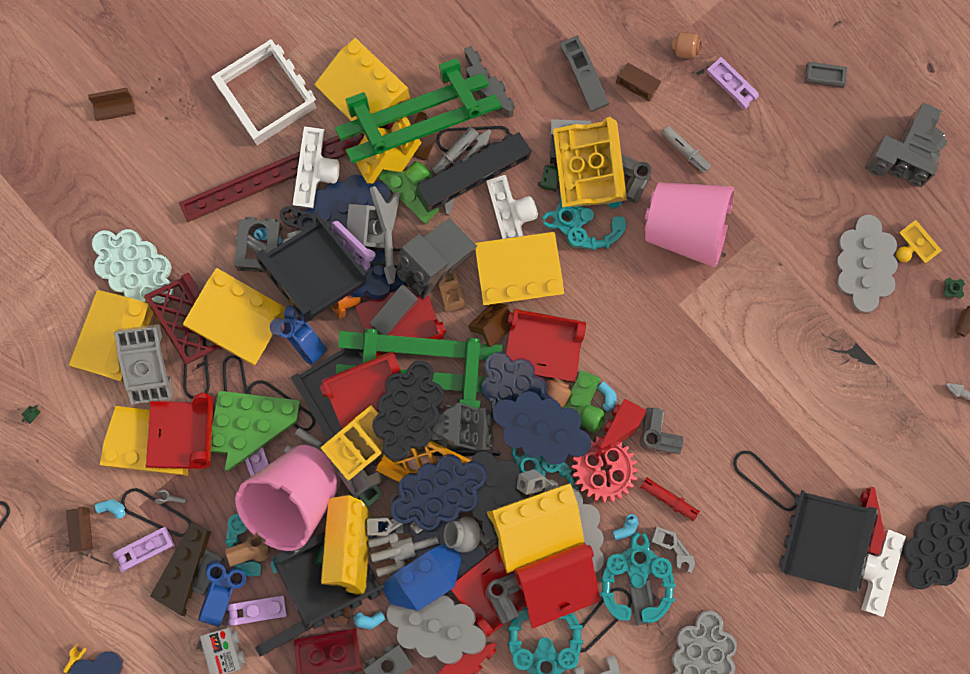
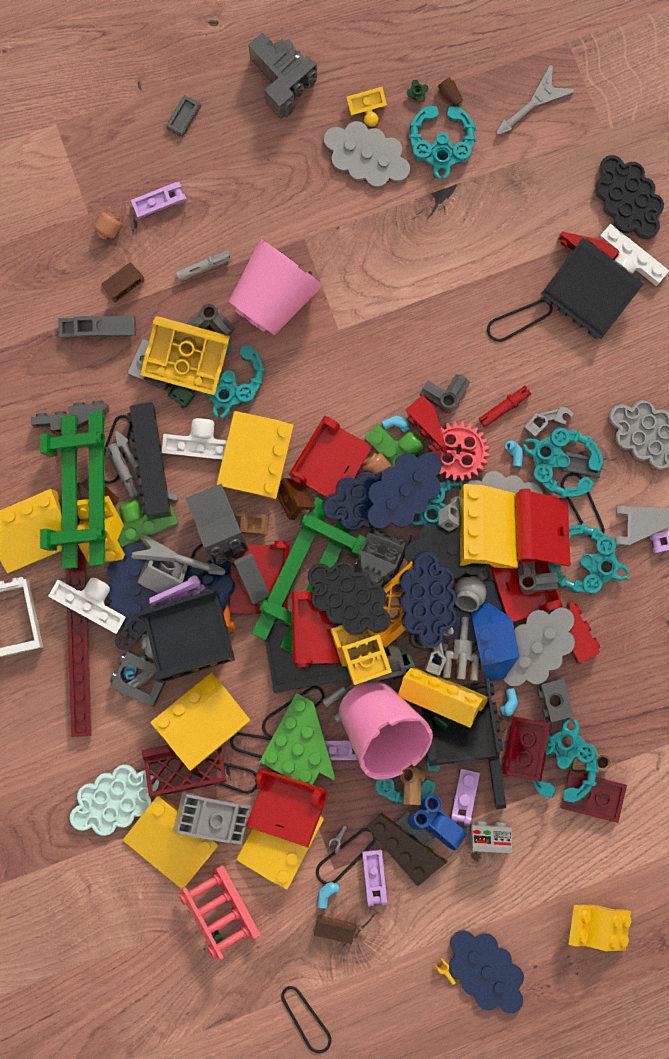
camera: 70 degrees left, 5 degrees up
blue piece [270,305,327,365] -> none
none -> coral fence [179,865,261,960]
none -> teal piece [409,106,476,180]

